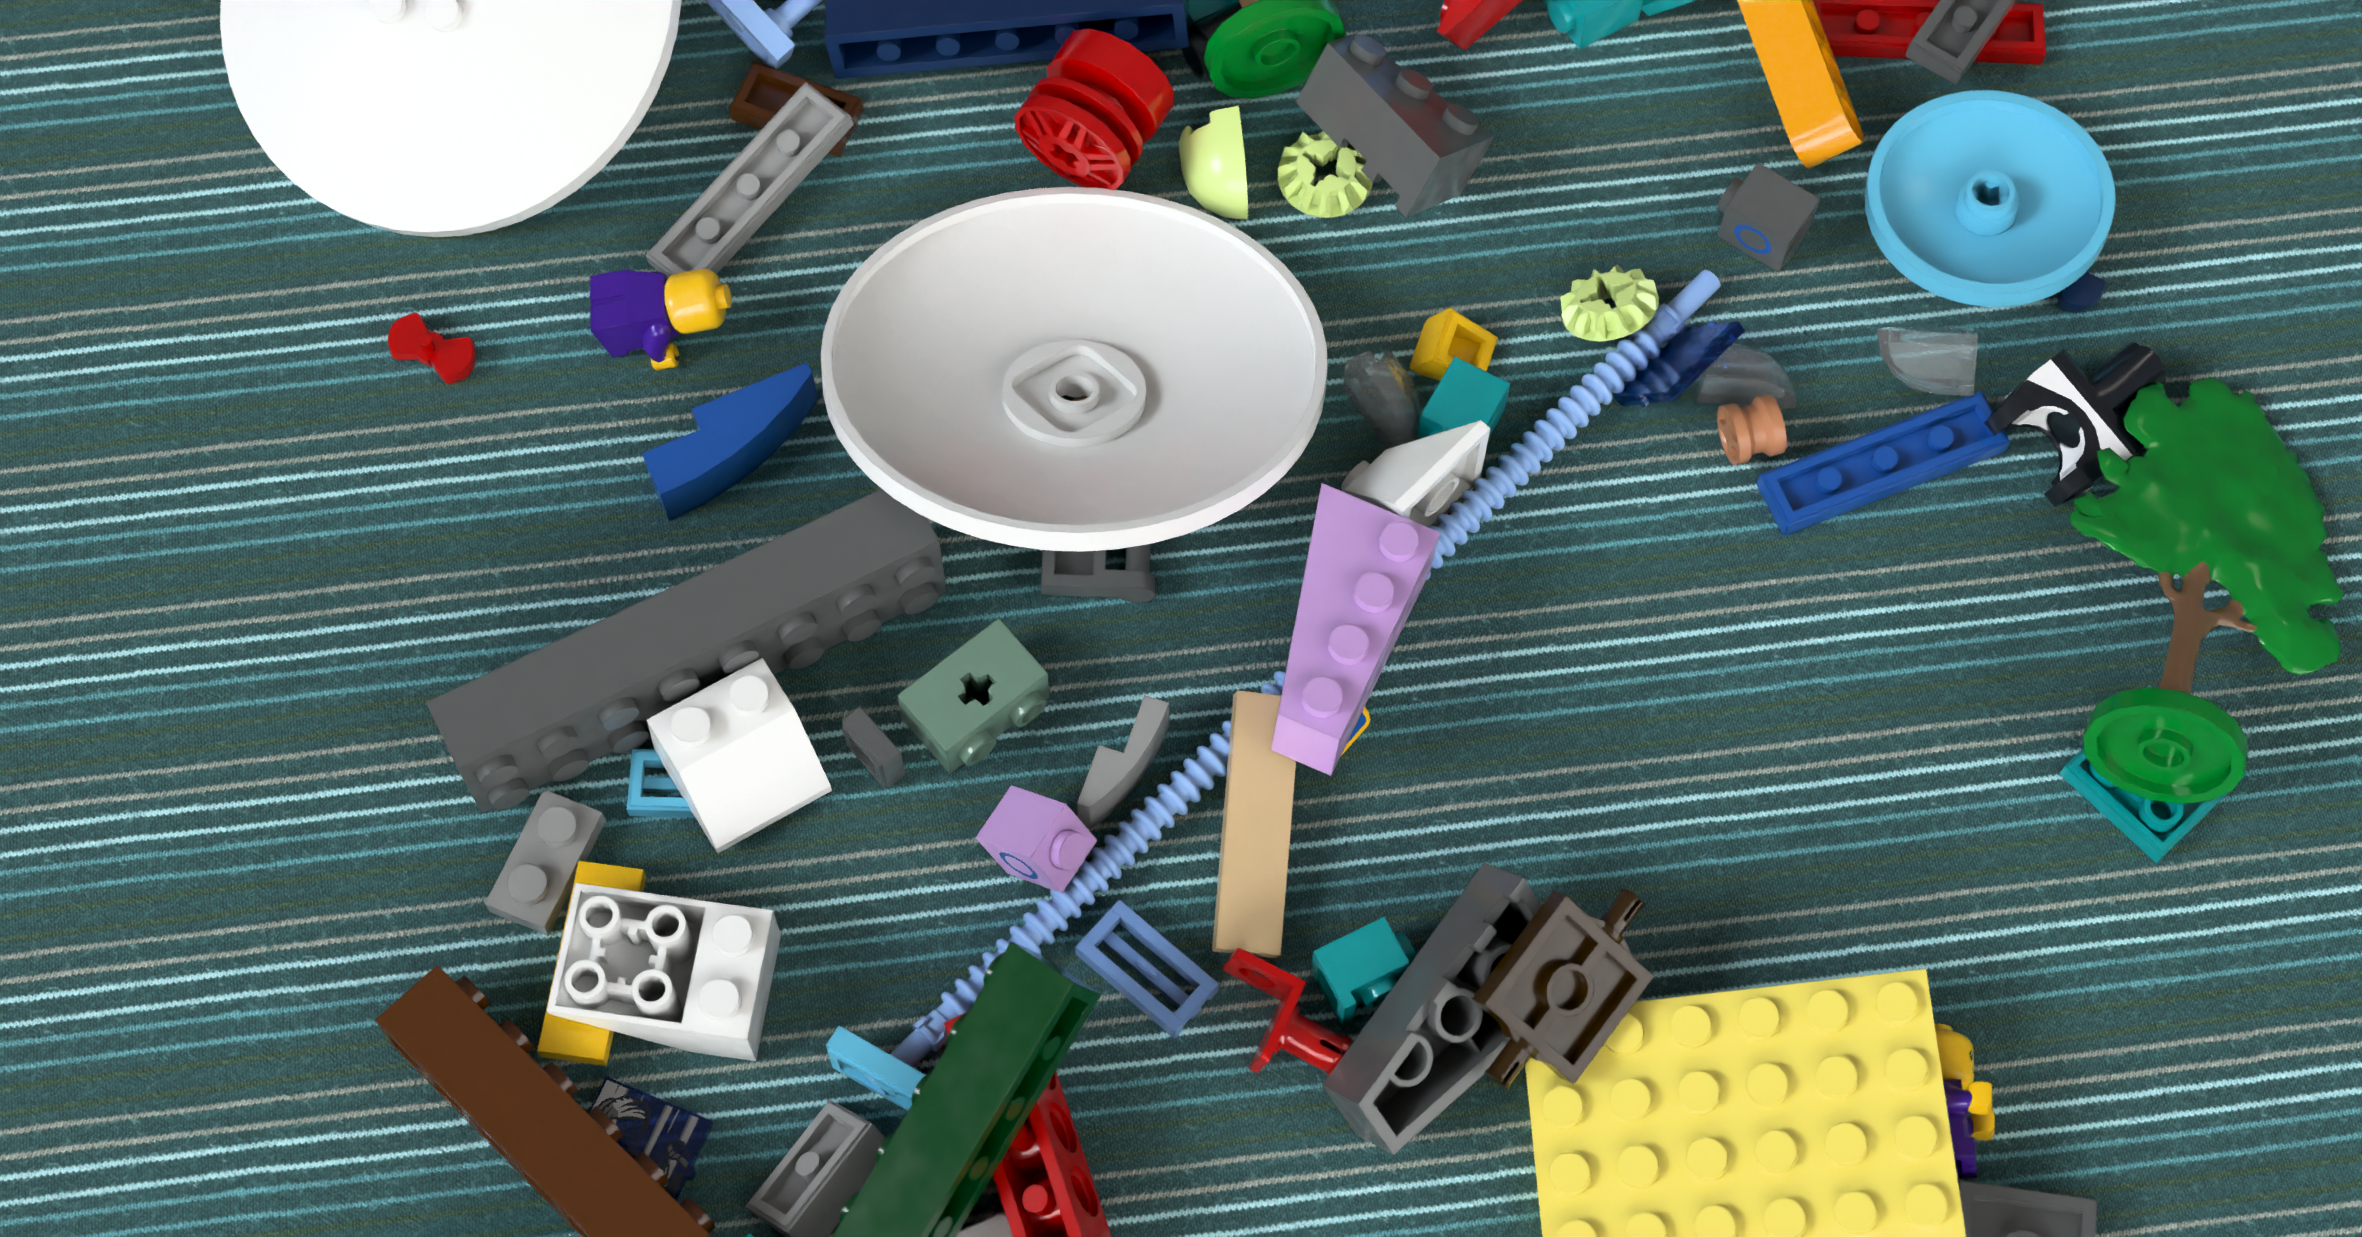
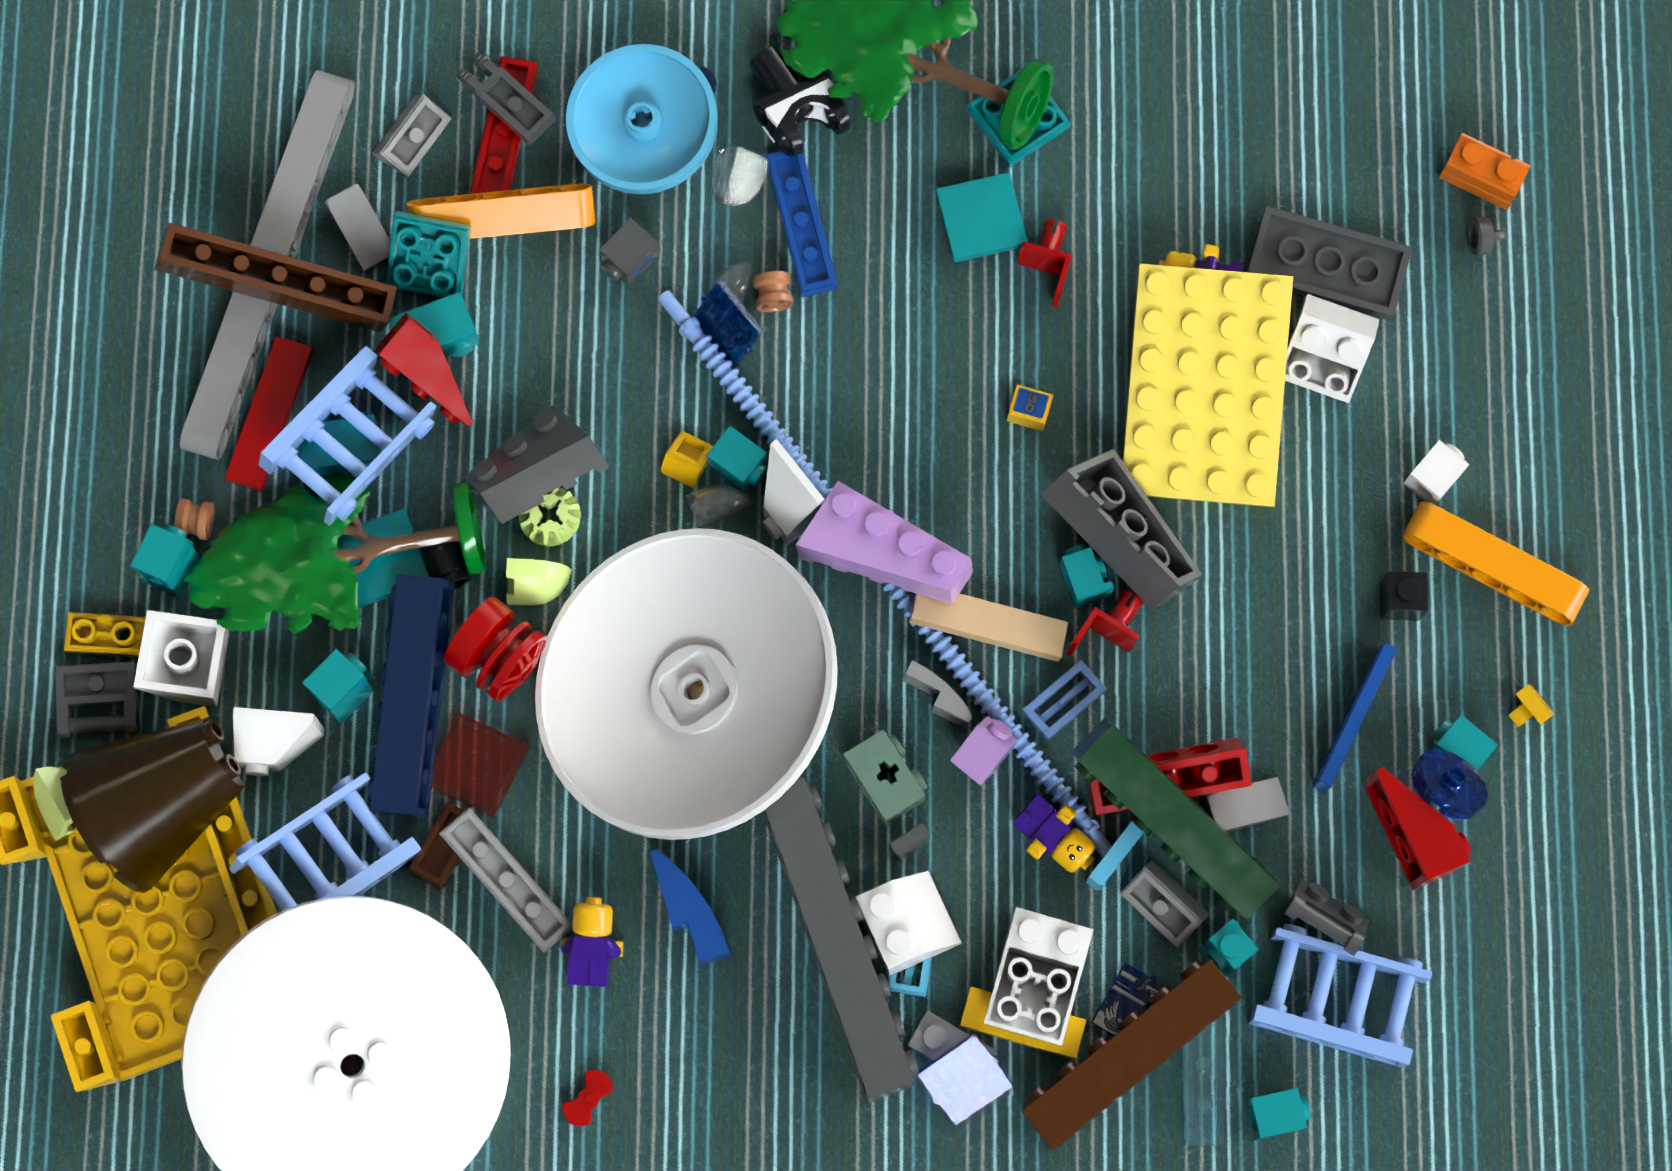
camera: 85 degrees left, 10 degrees up
plate [1472,888,1654,1090] -> none
yellowish green gear [1560,265,1659,341] -> none
none -> clear red tile [431,713,530,818]
none -> clear blue piece [917,1033,1013,1125]
none -> teal tile [936,172,1028,263]
none -> slope [1006,385,1053,431]
none -> piece [1012,793,1095,873]
none -> red bracket [1017,219,1072,308]

